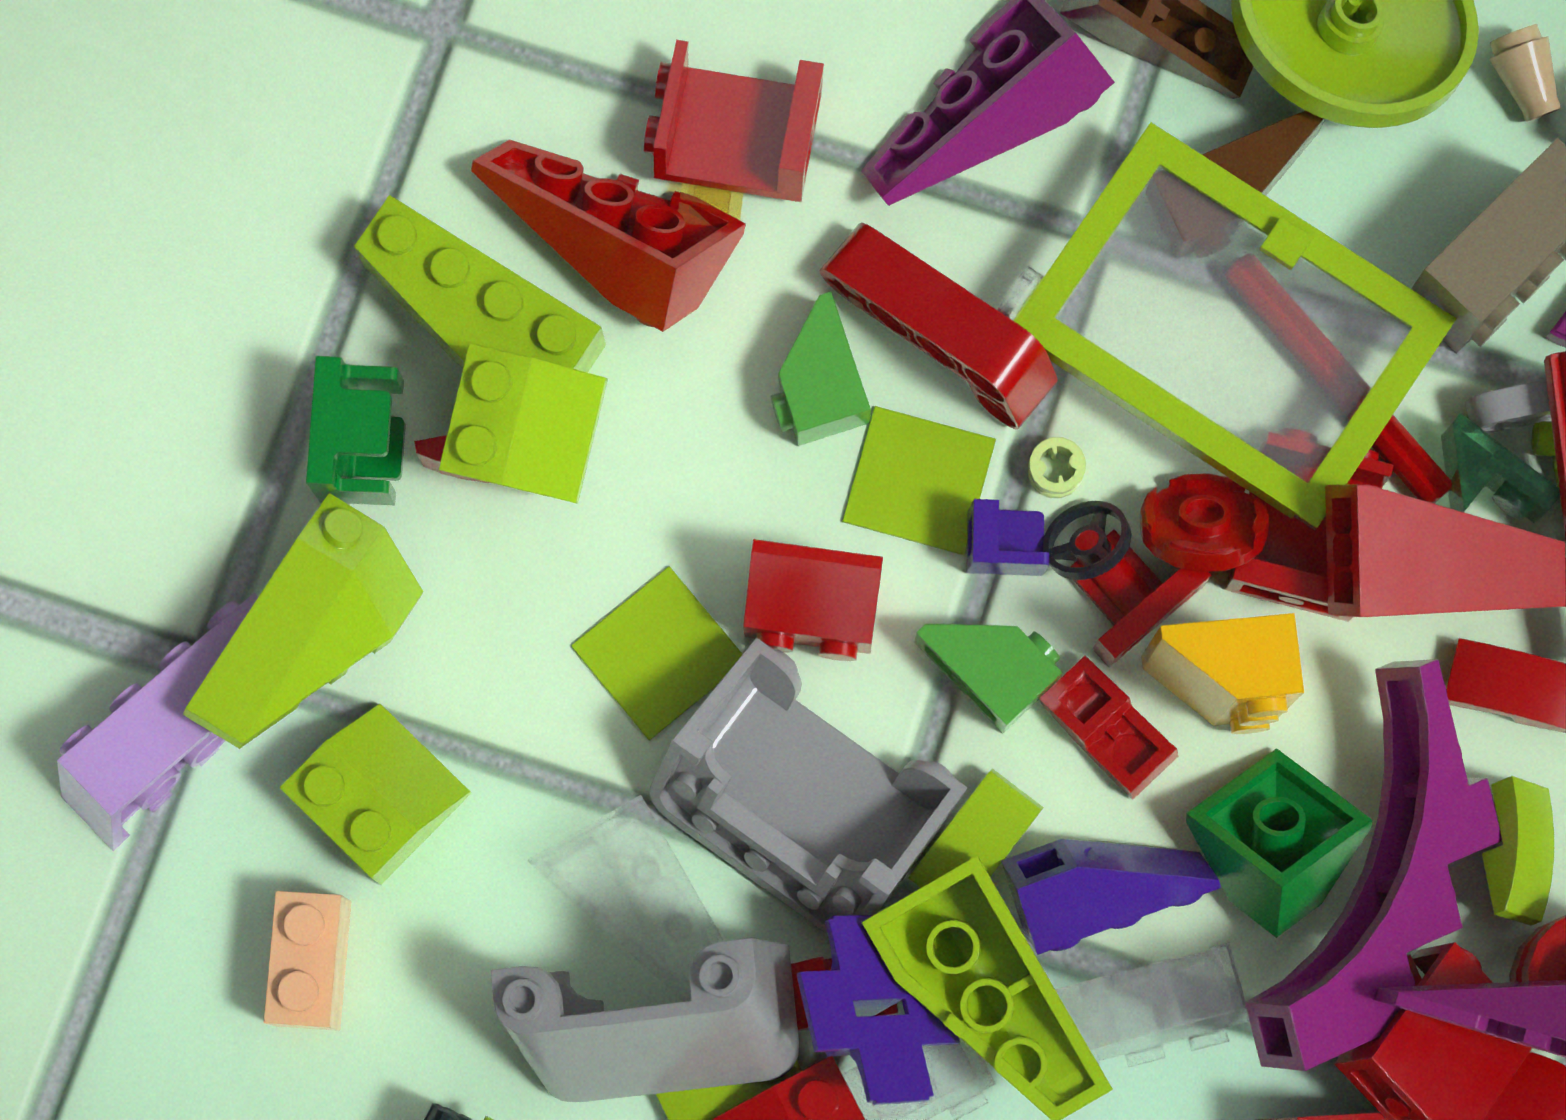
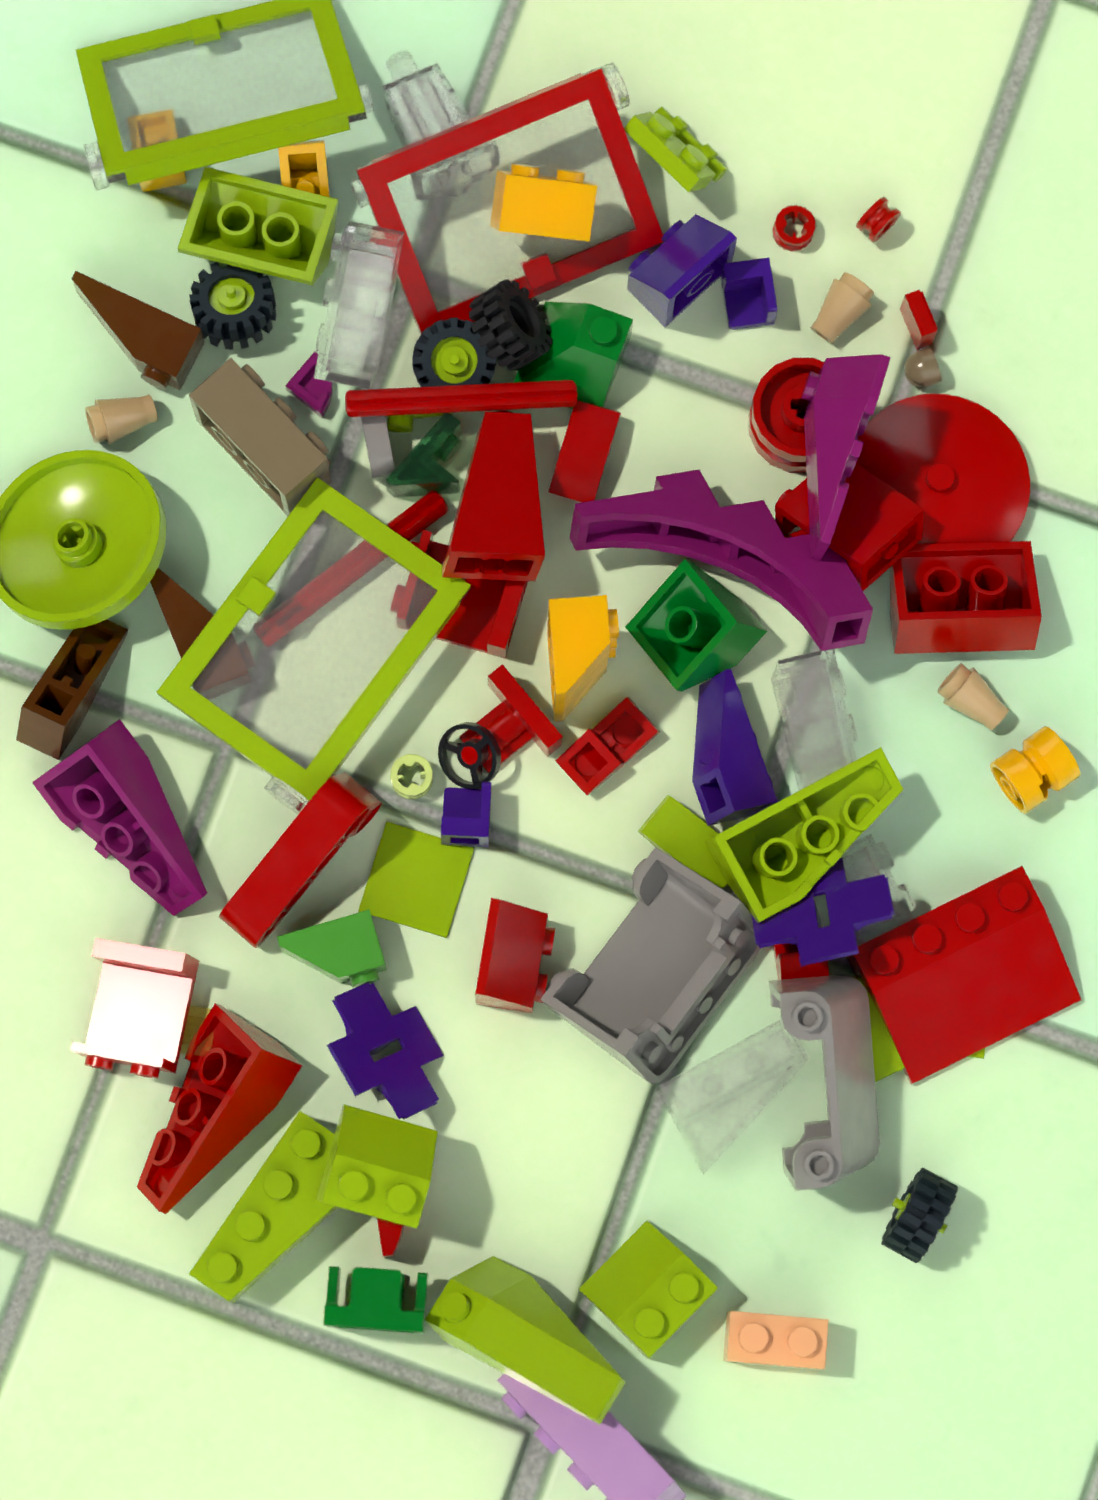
camera: 95 degrees left, 0 degrees up
lime piece [571,566,743,741] -> none
bright green slope [914,624,1062,734] -> none
red tile [1139,473,1269,572] -> none
lime slope [1482,776,1554,926] -> none
none -> dark purple piece [327,982,444,1120]

